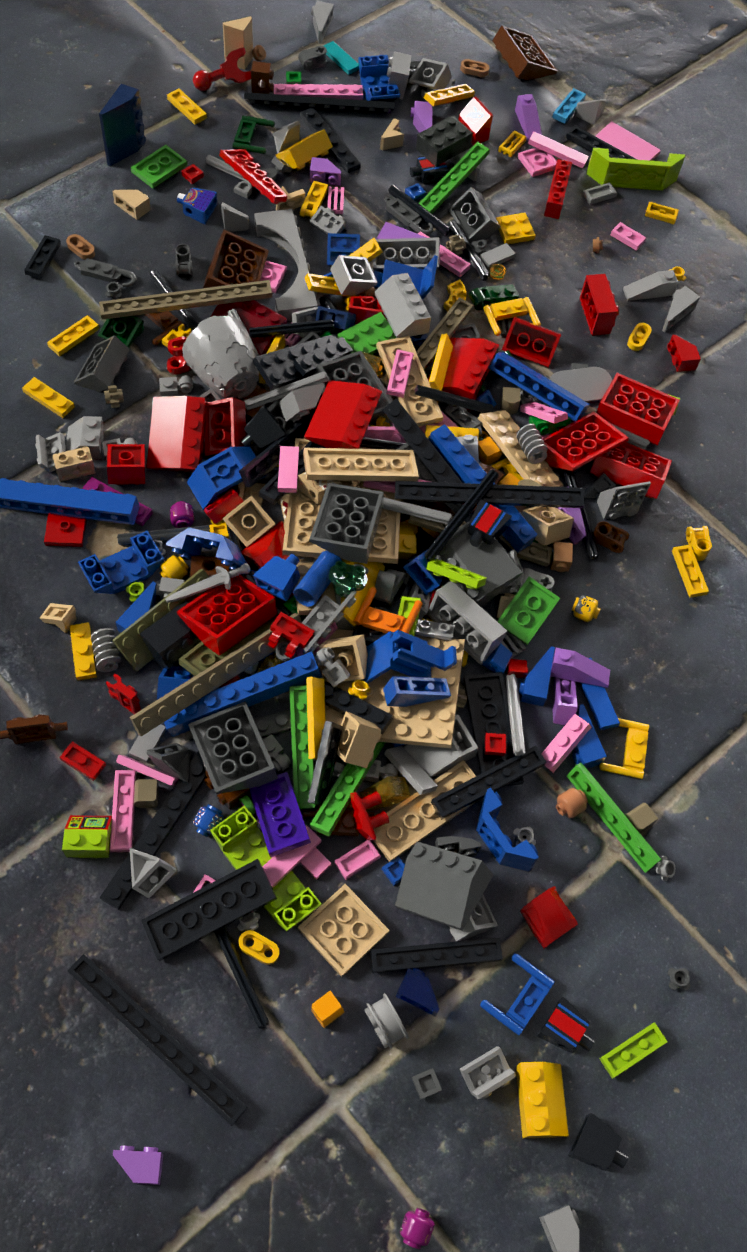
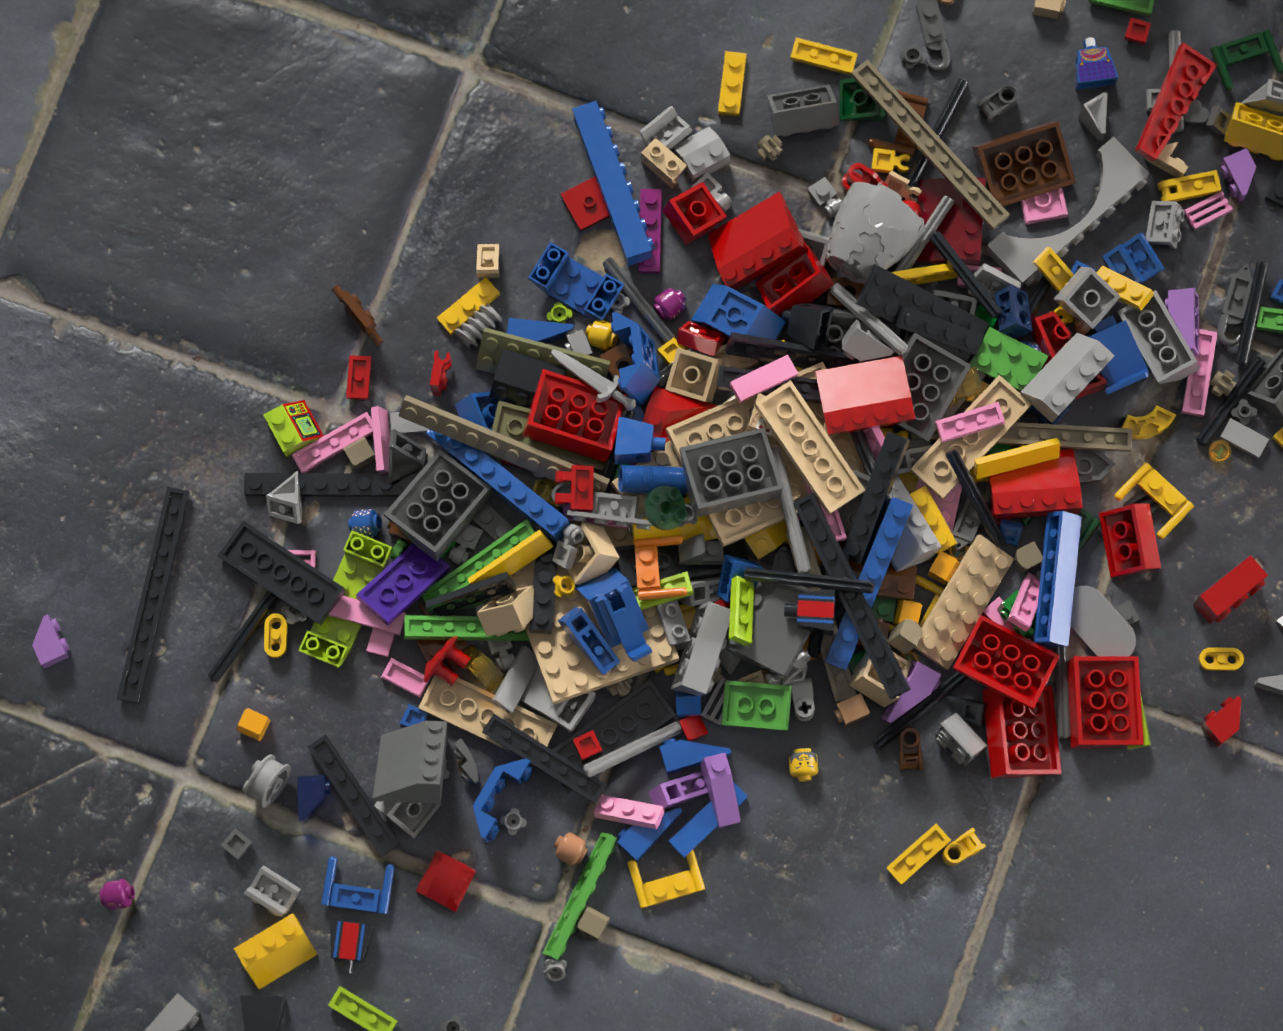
camera: 70 degrees right, 15 degrees up
tan plate [298,884,390,977] -> none
dark green plate [469,284,519,310] -> none
light grey piece [516,424,547,464] -> none

